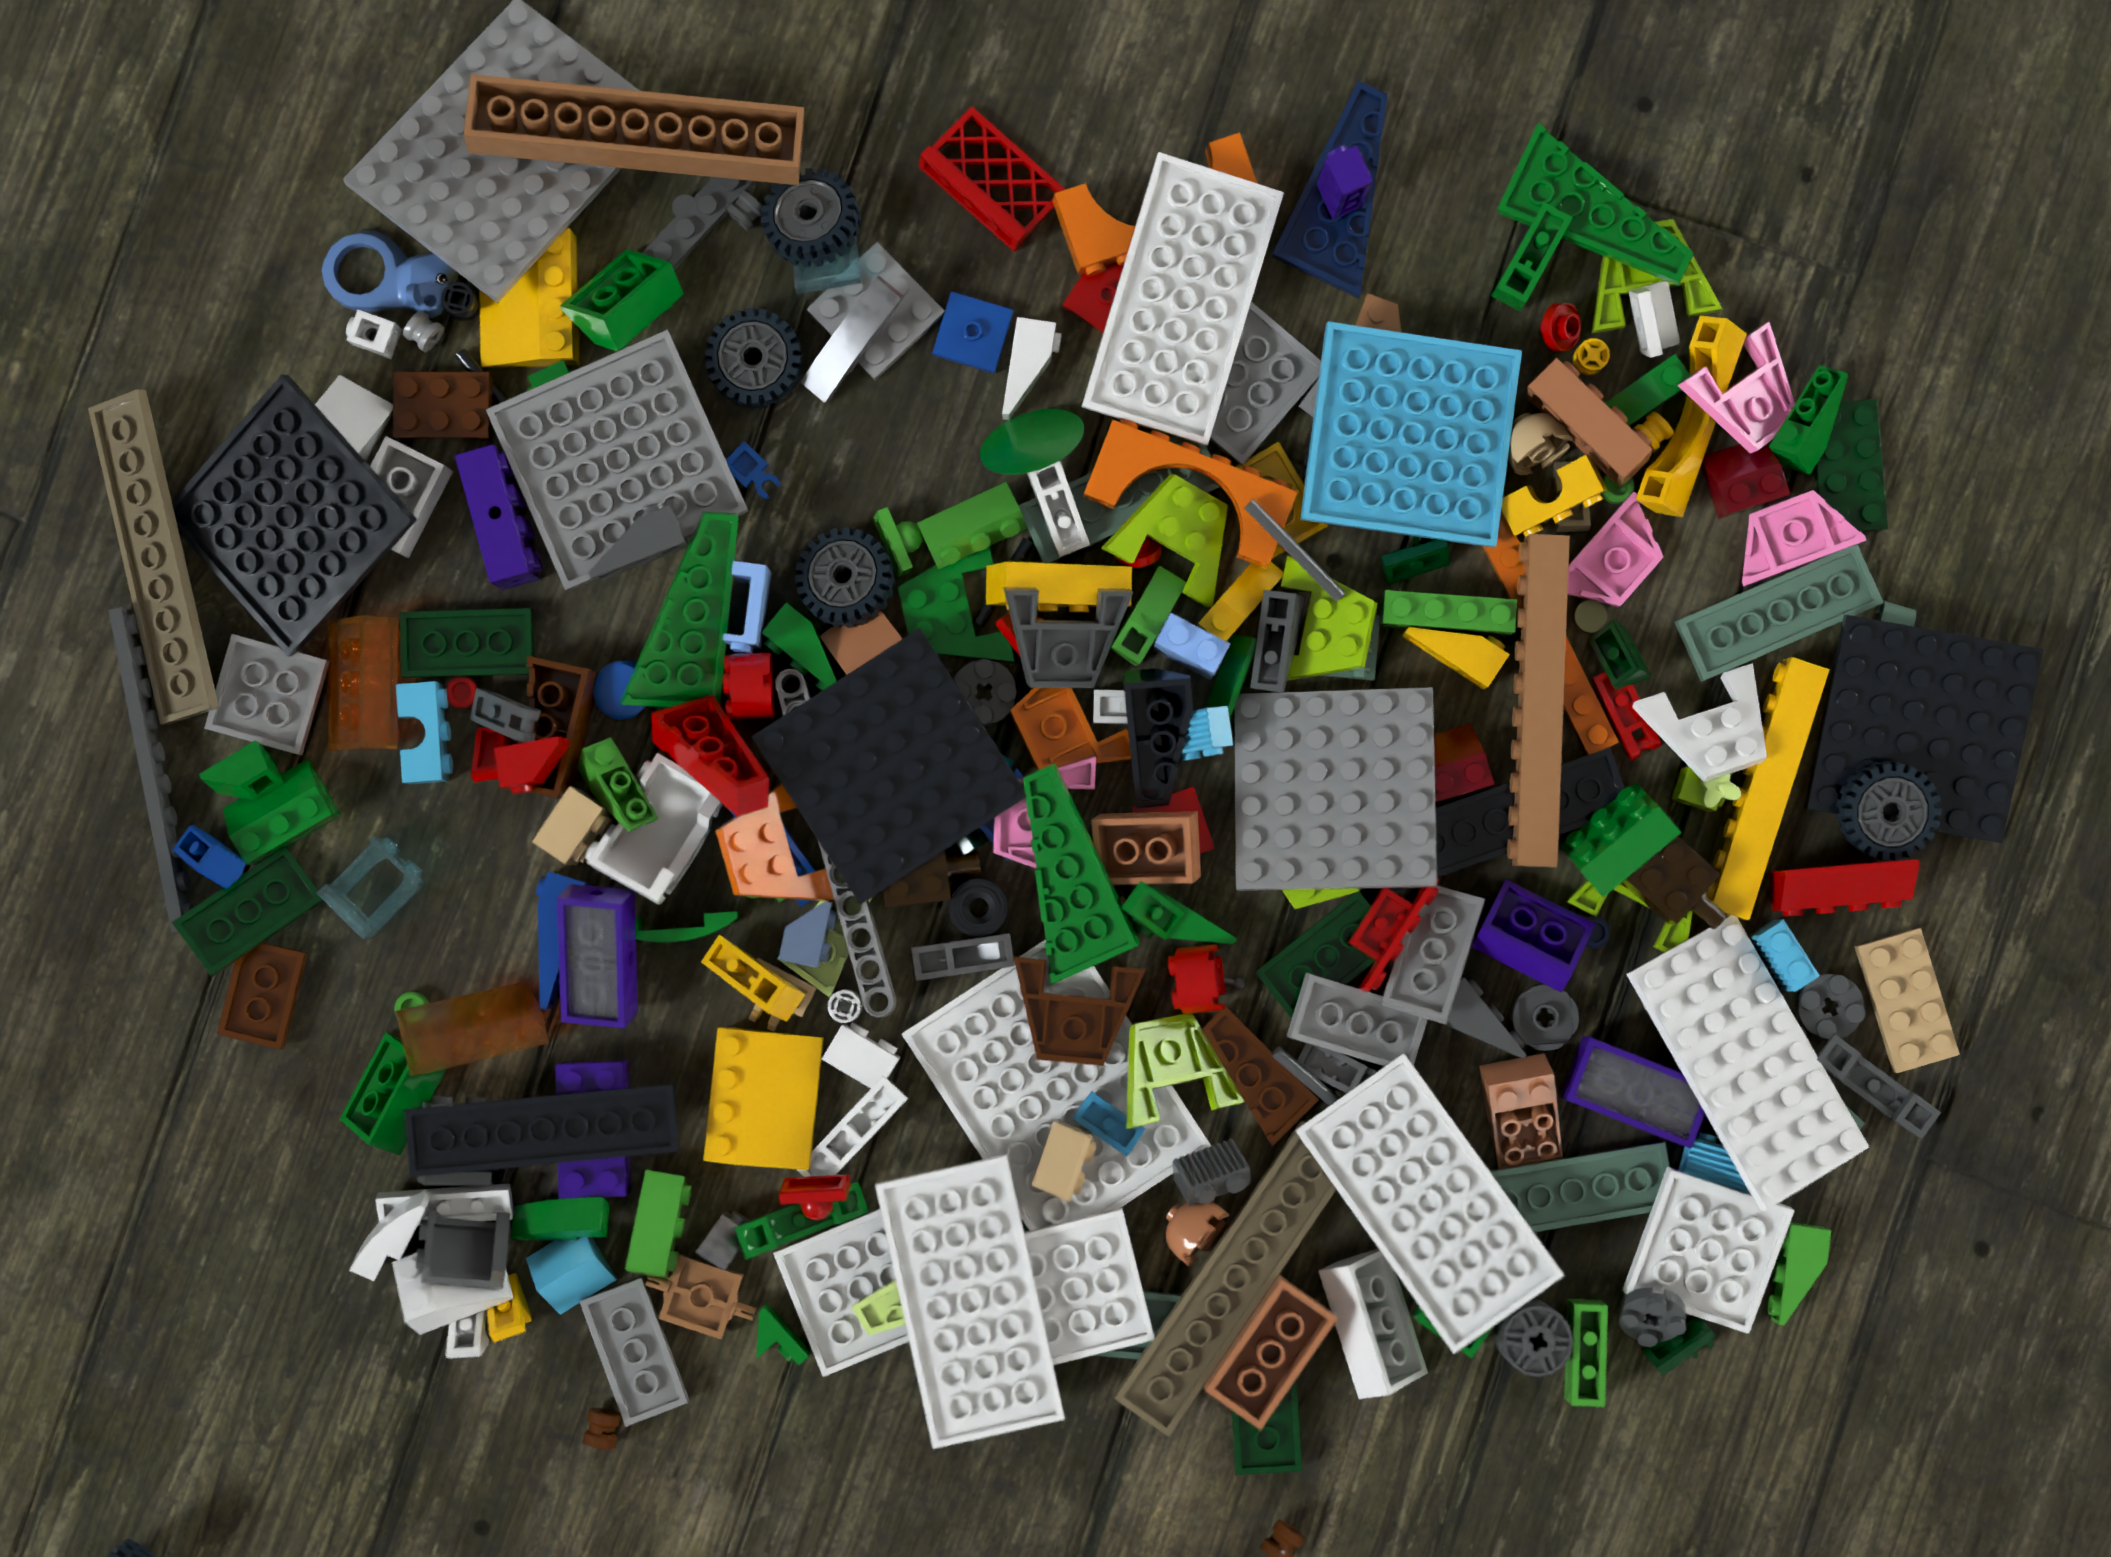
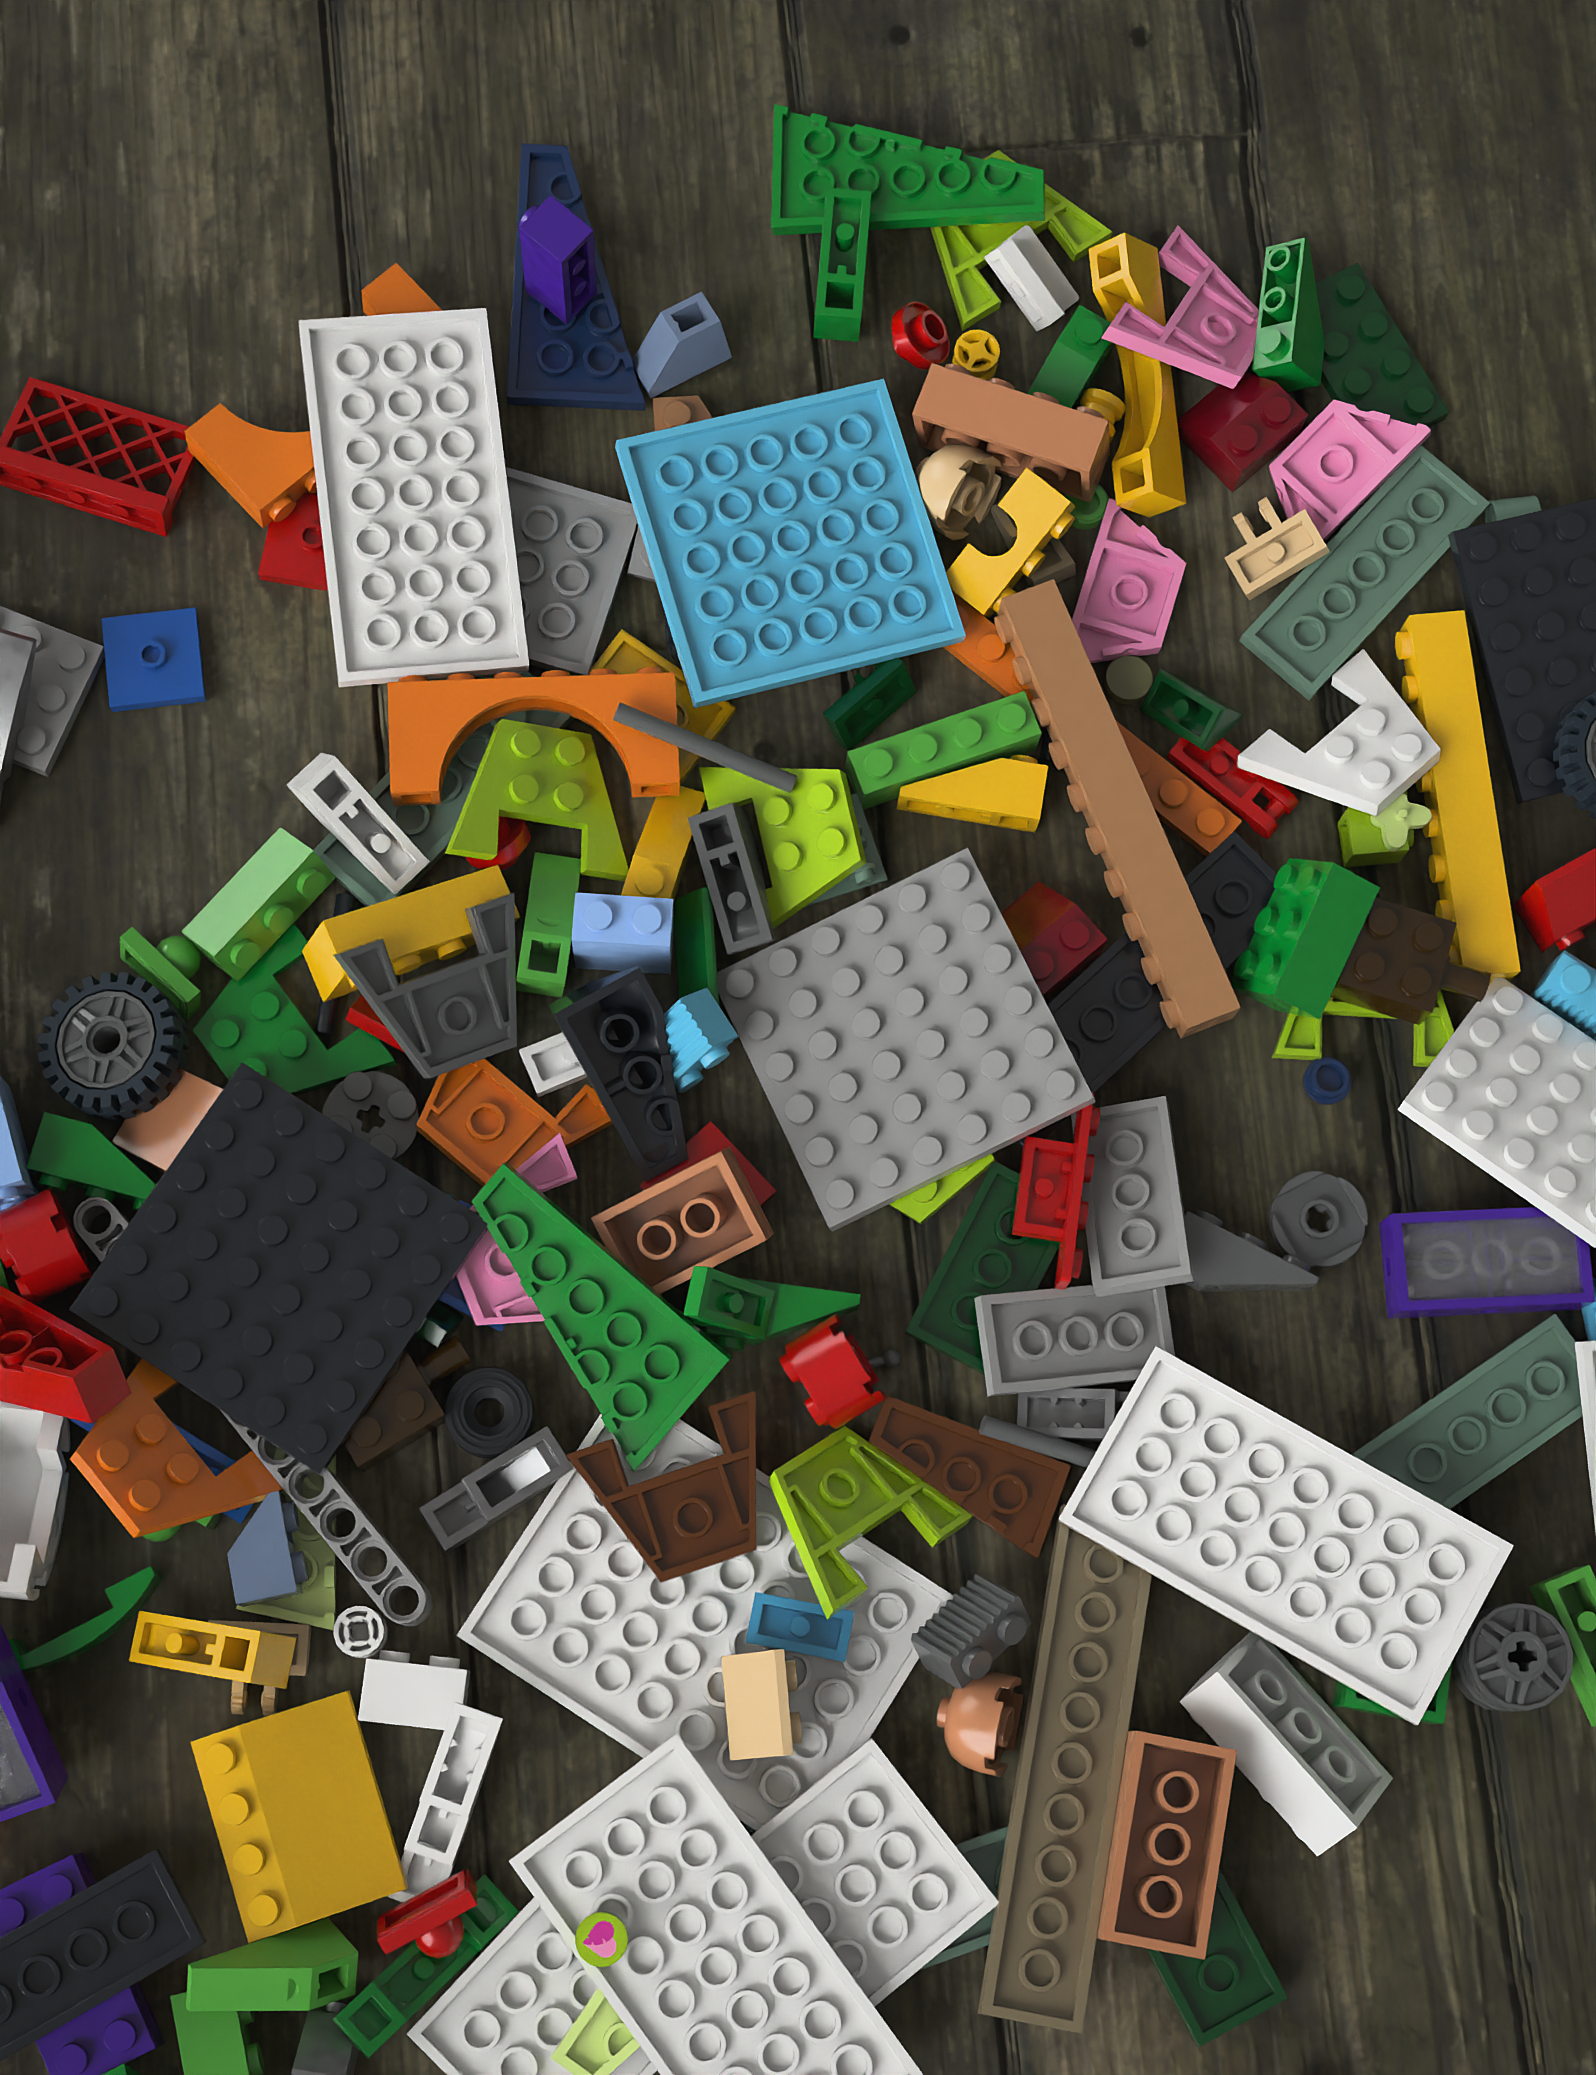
camera: 35 degrees left, 10 degrees down
green sticker [980,409,1084,475] -> none
white slope [1002,317,1061,420] -> none
dark purple slope [1472,879,1596,992] -> none
nougat slope [1479,1053,1563,1169] -> none
none -> bright green slope [186,1918,358,2012]
none -> lime tile [575,1911,628,1967]
none -> sand blue slope [632,291,732,398]
none -> tan hinge [1224,497,1330,600]

